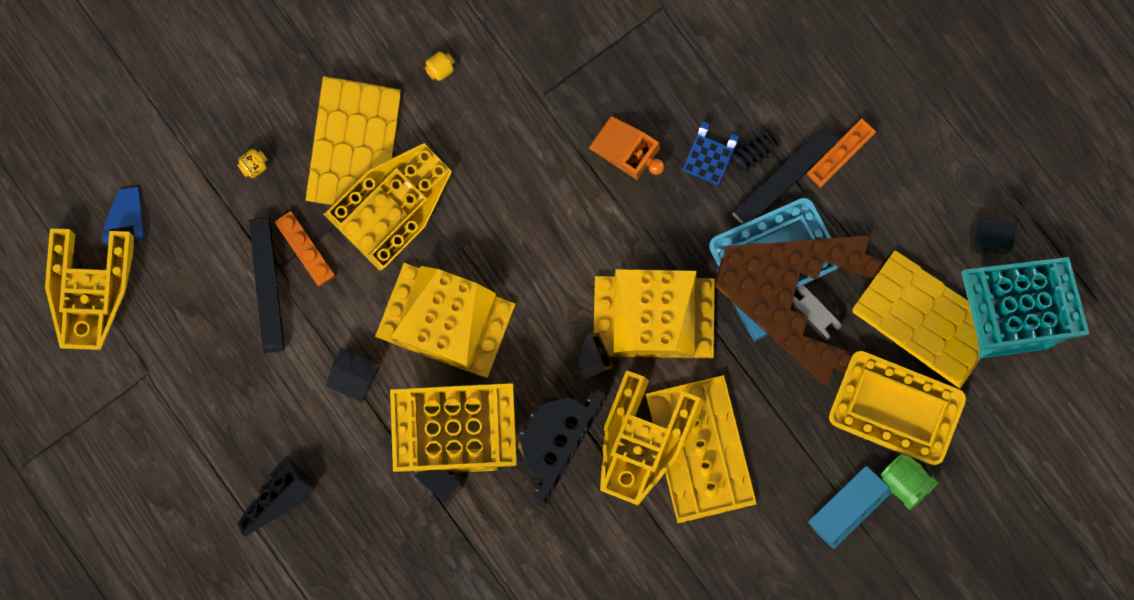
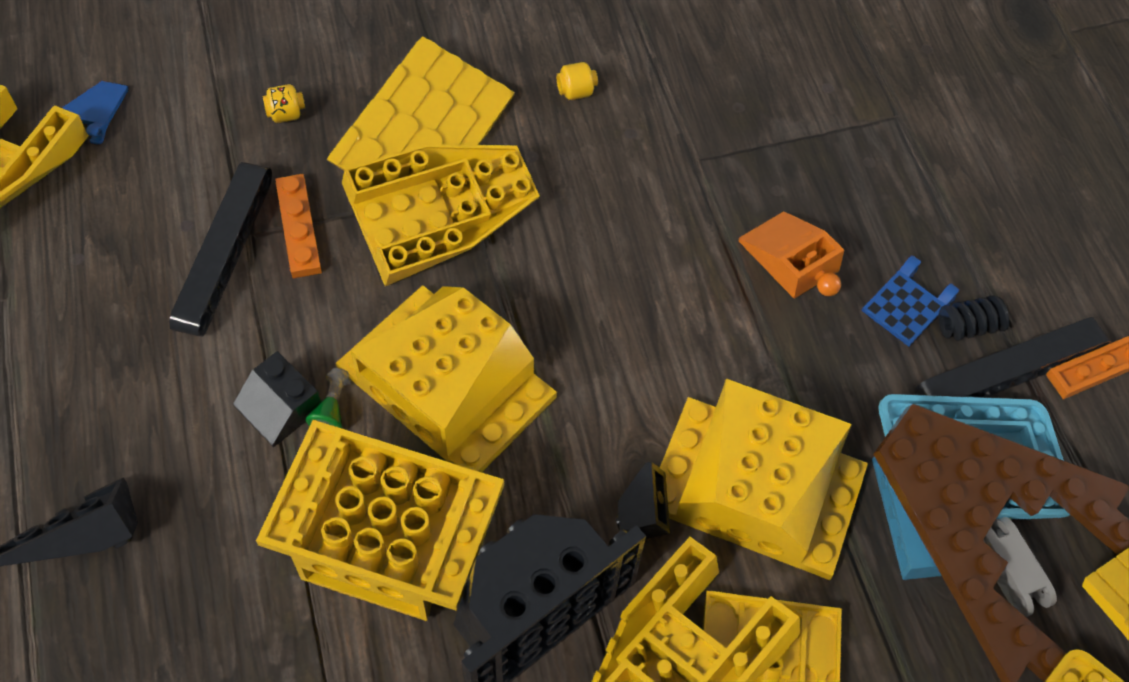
camera: 15 degrees right, 20 degrees down
black slope [414,471,463,505] -> none
none -> piece [306,368,351,429]

